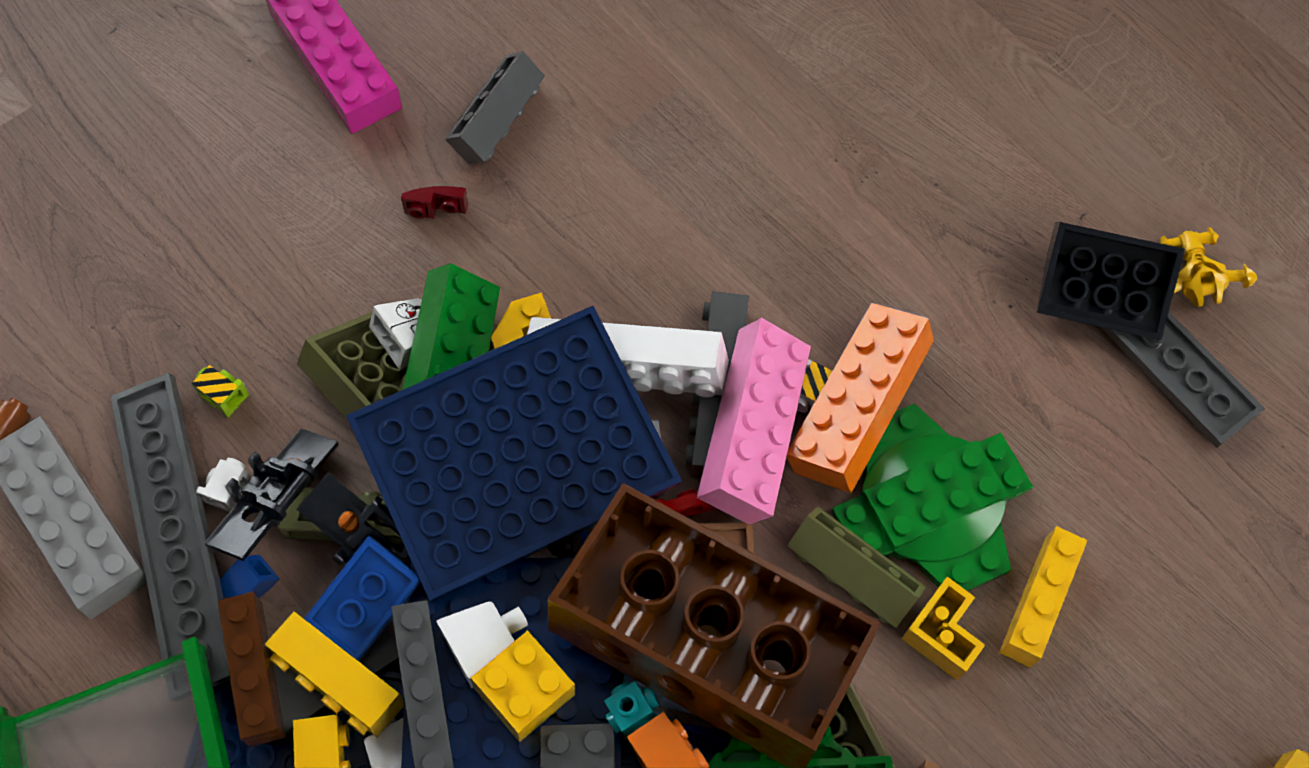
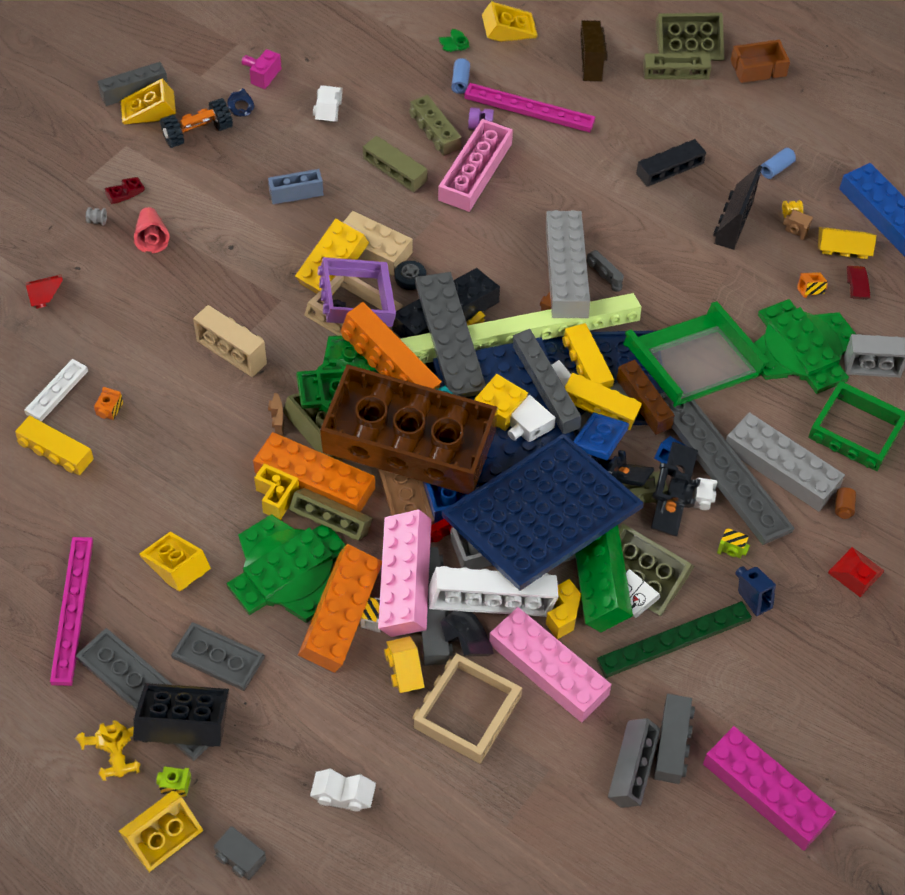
camera: 170 degrees right, 10 degrees down
dark red slope [401,186,469,219] -> none
yellow brick [999,526,1088,668] -> none
none -> dark pink plate [50,537,93,686]
none -> yellow slope [119,790,203,872]
none -> yellow slope [139,531,211,592]
none -> lime brick [156,766,191,797]
none -> dark grey tile [171,622,265,691]
none -> dark grey brick [214,826,266,880]
none -> orange brick [253,432,375,512]
none -> white brick [310,769,376,812]
none -> yellow brick [384,636,424,693]
none -> tan window [413,653,522,764]
none -> black slope [440,611,494,656]
none -> bright pink brick [489,607,611,723]
none -> dark green plate [597,601,752,678]
none -> dark grey brick [654,693,695,784]
none -> dark blue torso [735,566,776,617]
none -> red slope [828,547,885,597]

